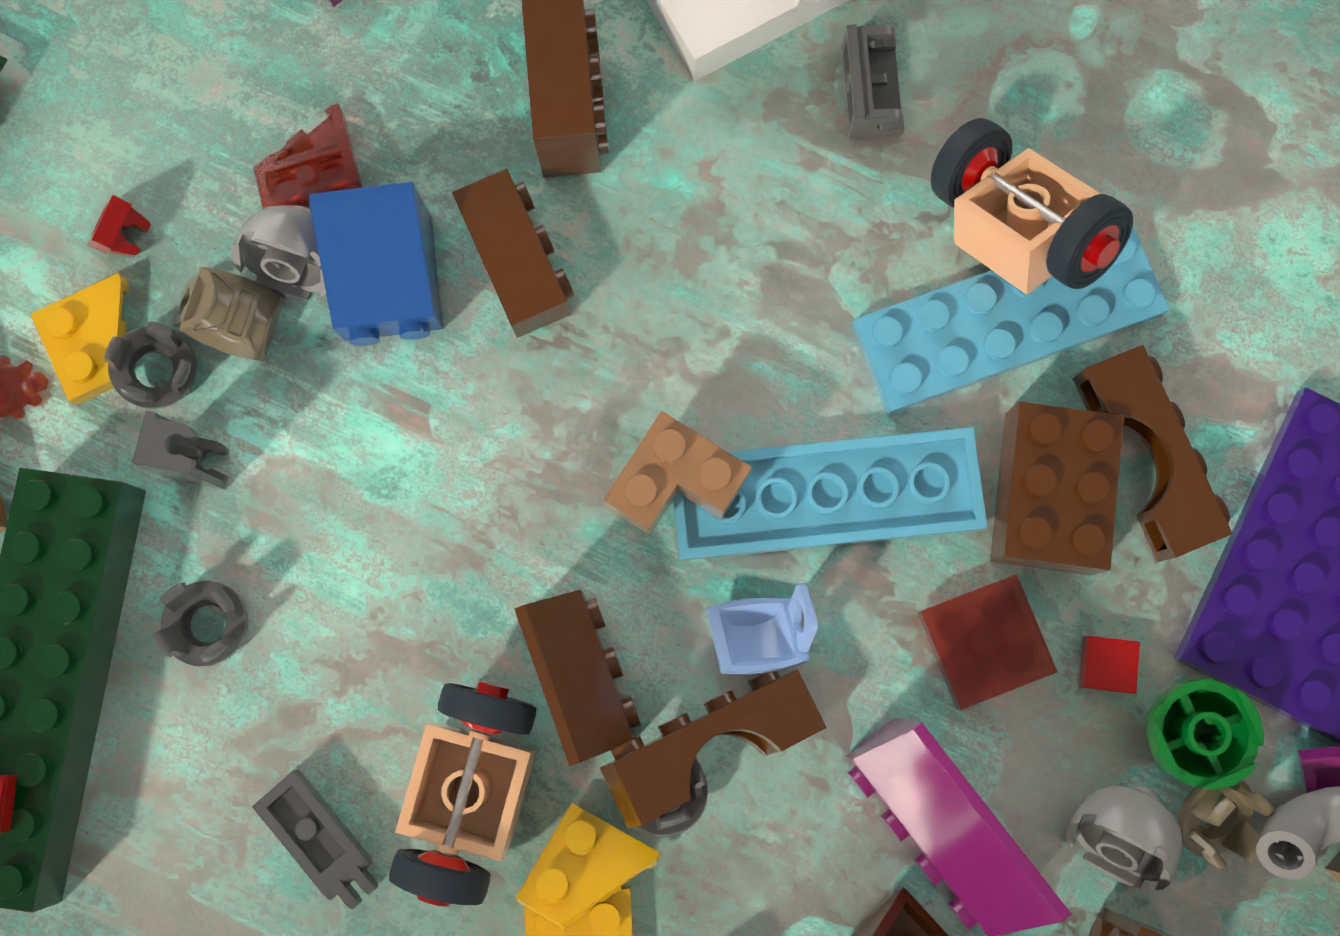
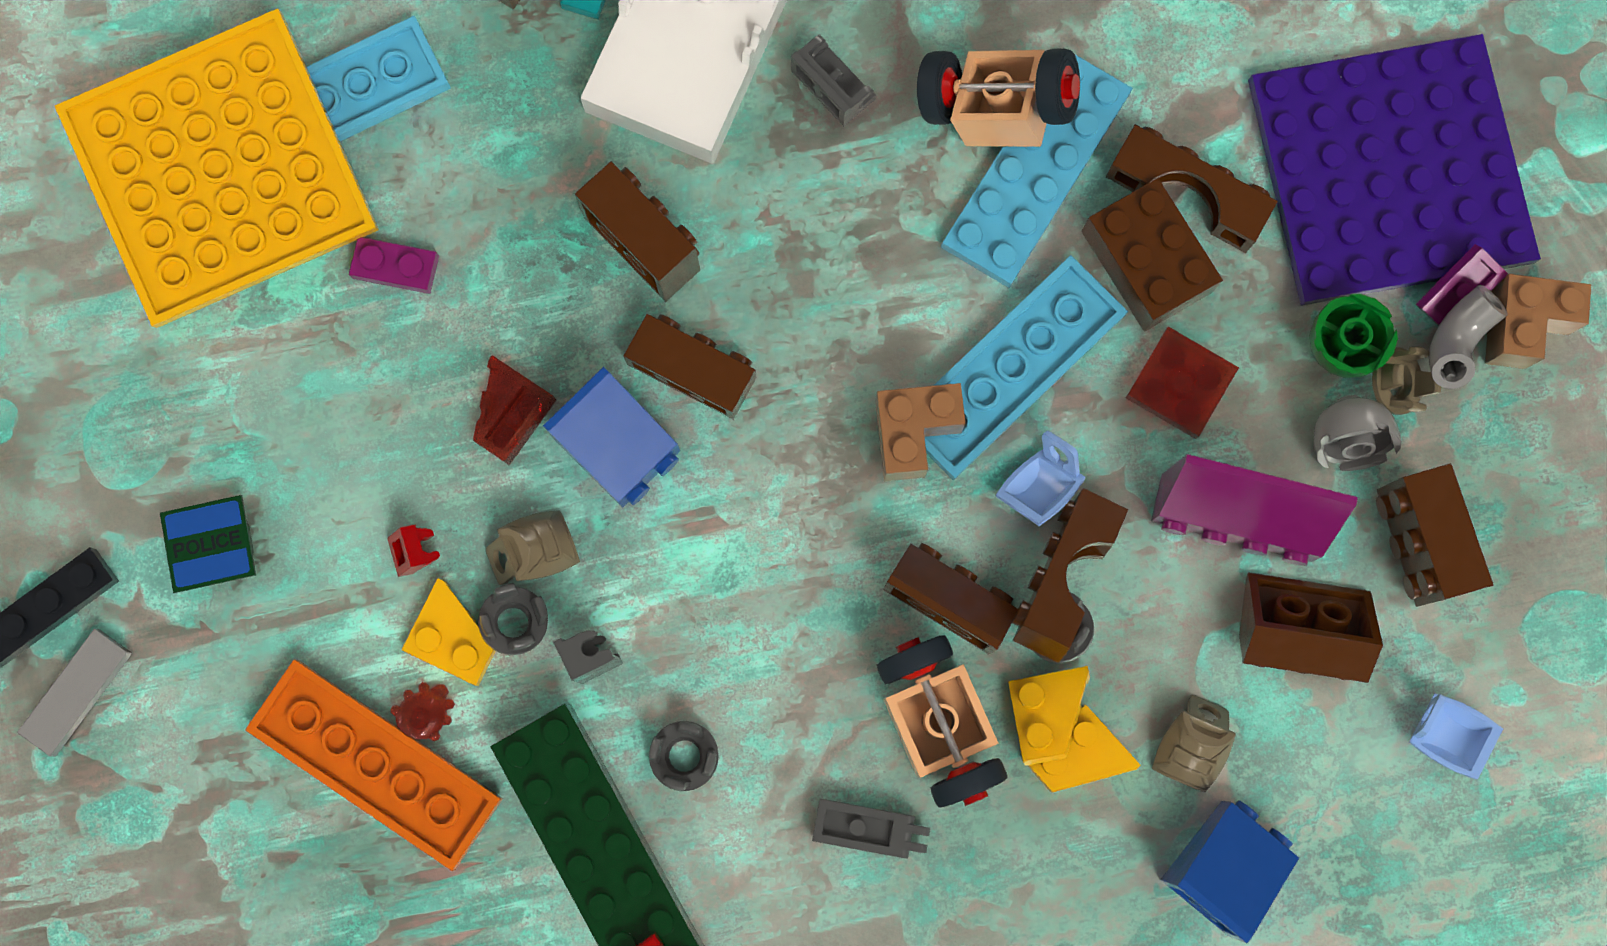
camera: 40 degrees left, 0 degrees up
light grey cylinder [230,205,326,301] -> none
red tile [1079,636,1140,694] -> none

